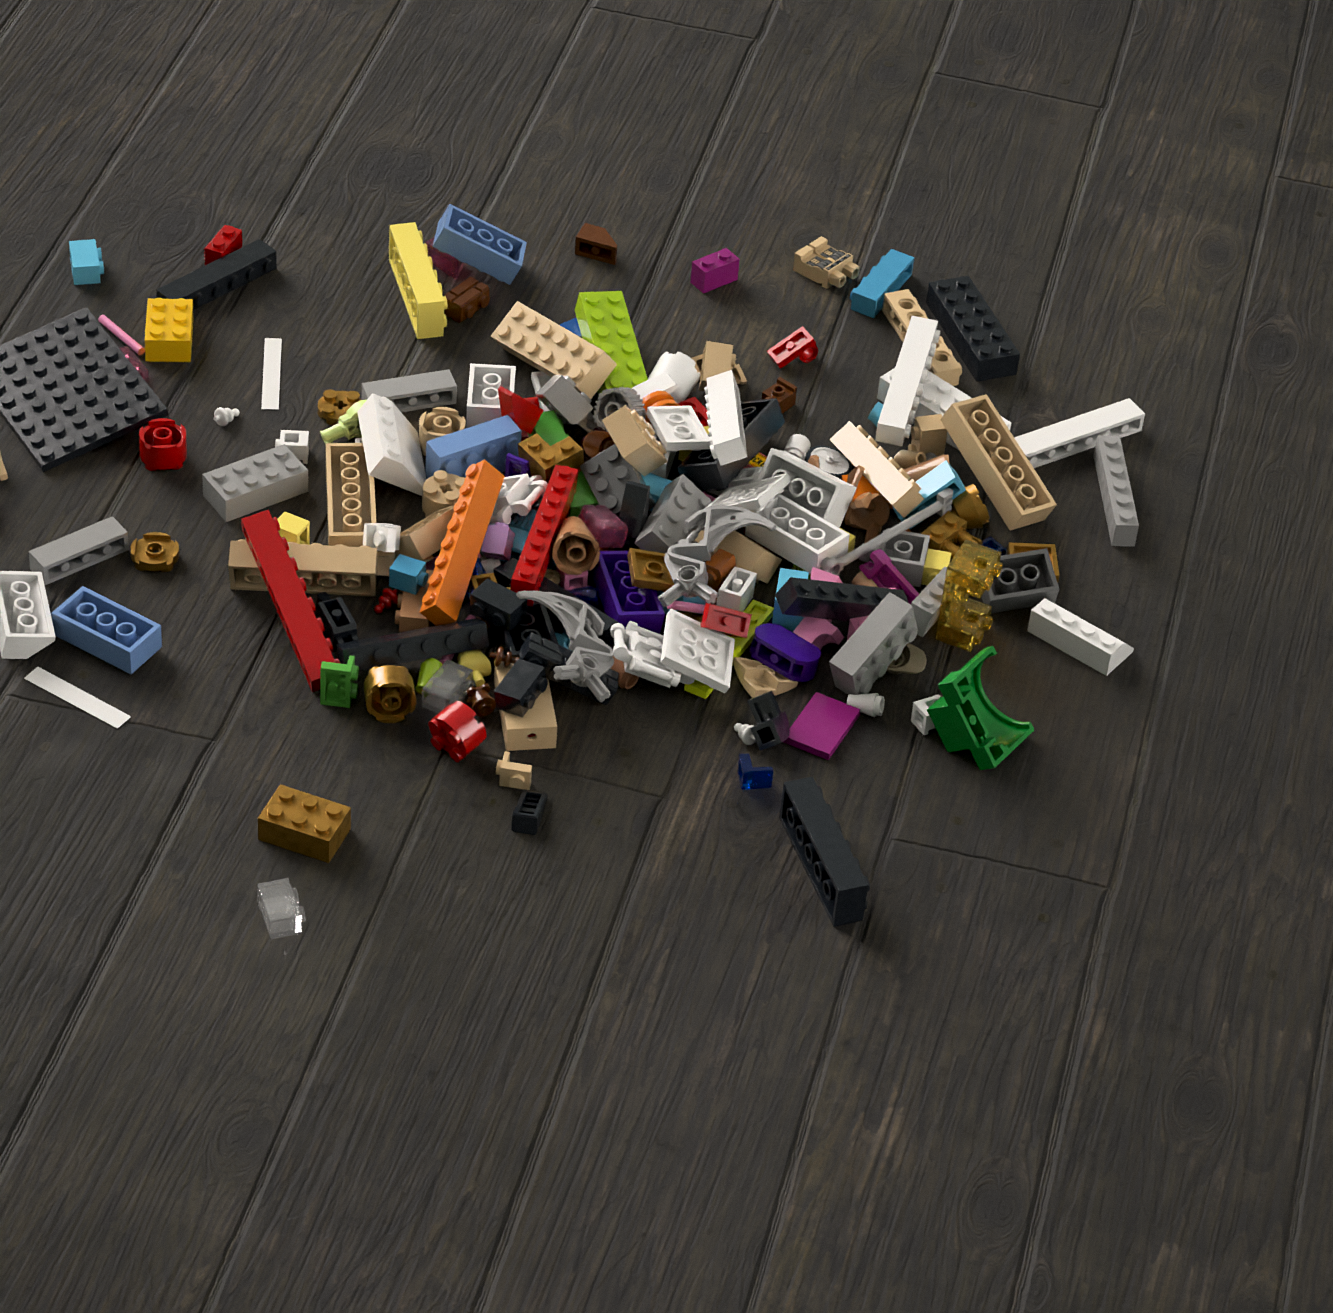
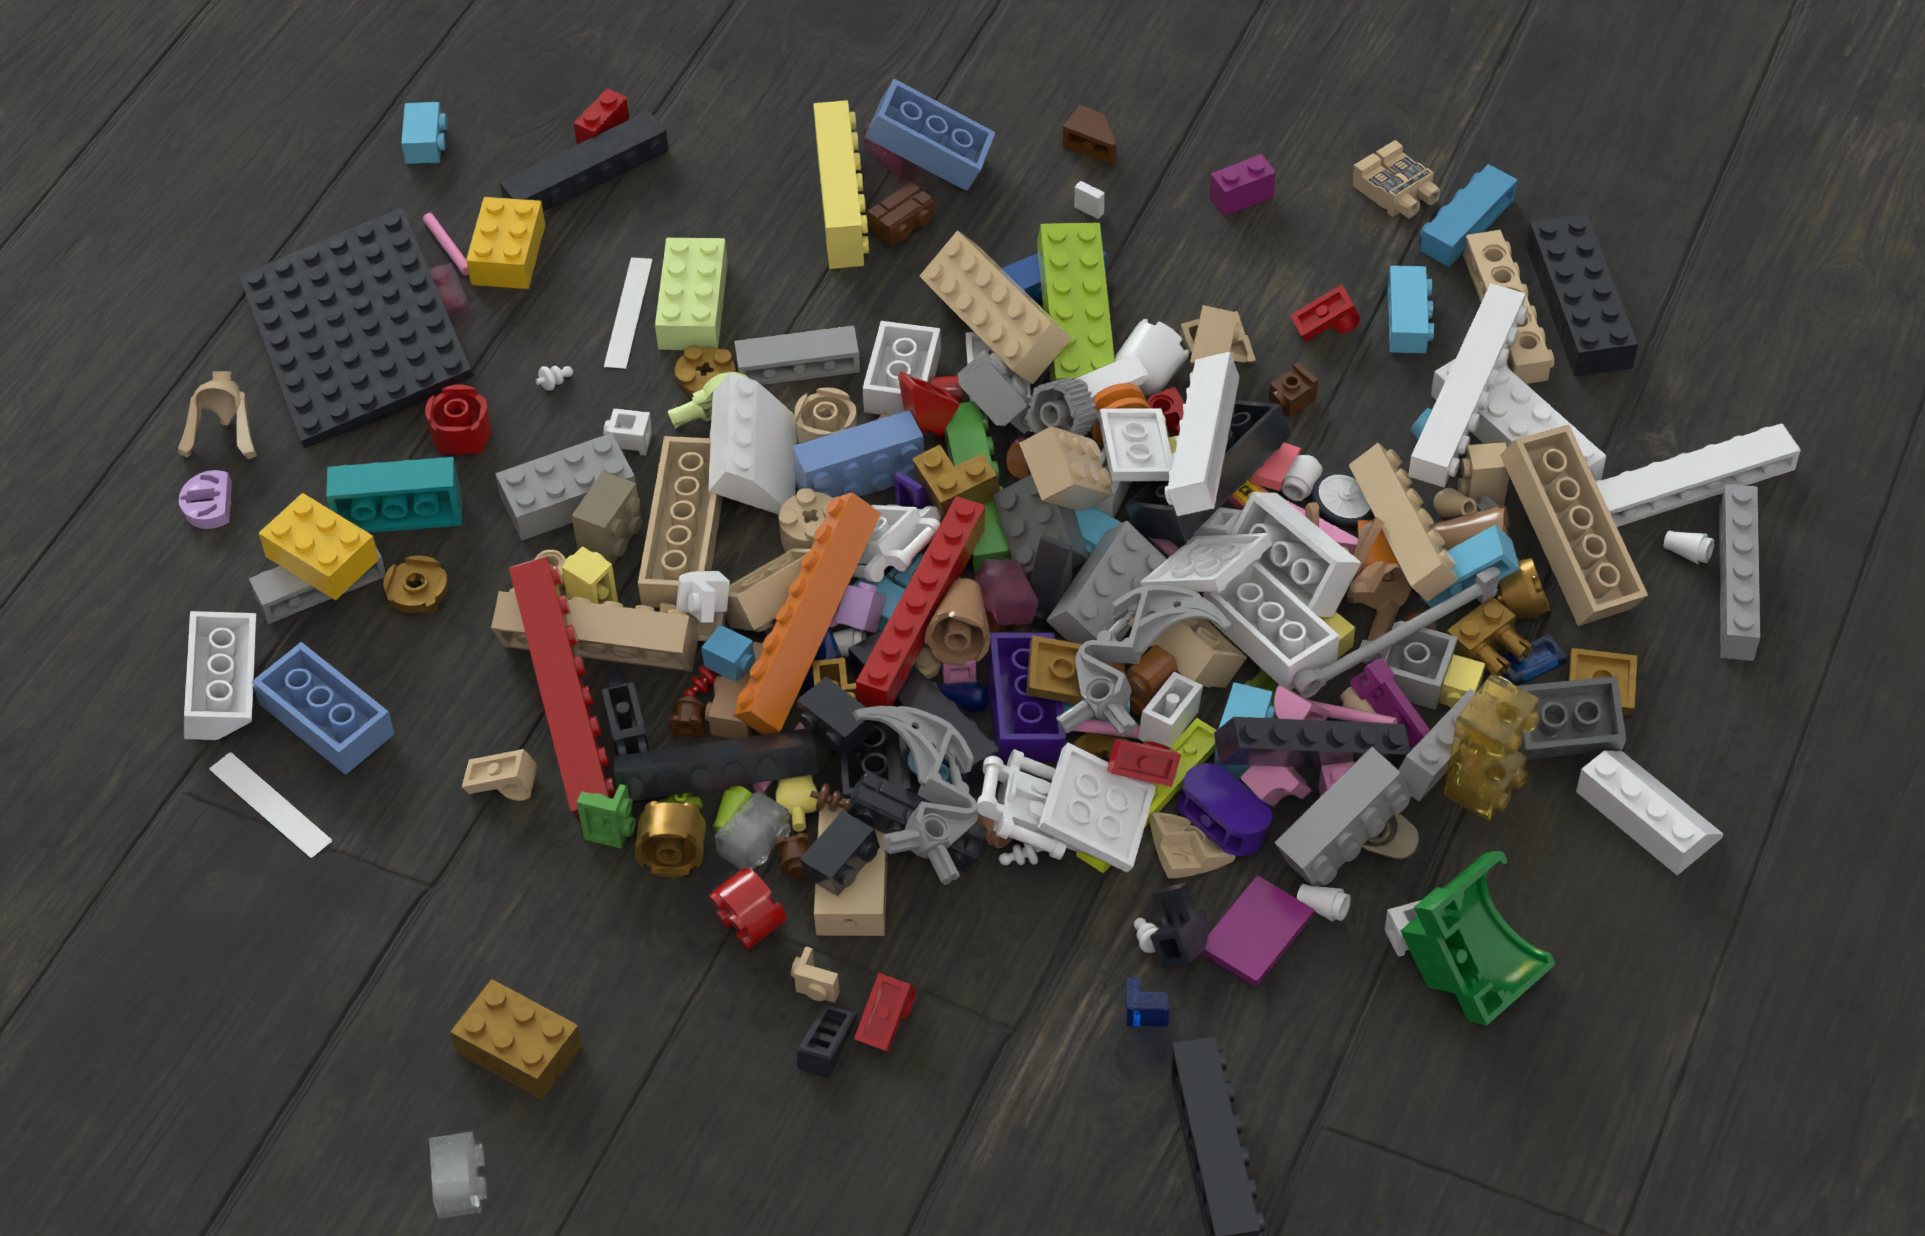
camera: 15 degrees right, 10 degrees up
none -> yellow brick [259,493,379,601]
none -> teal brick [326,457,462,533]
none -> tan plate [462,749,537,801]
none -> dark tan brick [572,471,643,566]
none -> yellowish green brick [655,238,728,350]
none -> reddish brown brick [669,696,705,738]
none -> red plate [854,973,916,1052]
none -> white hair [999,843,1043,865]
none -> white tile [1074,181,1104,219]
none -> coral tile [1251,443,1301,491]
none -> medium azure brick [1388,266,1434,353]
none -> white cone [1664,530,1714,564]

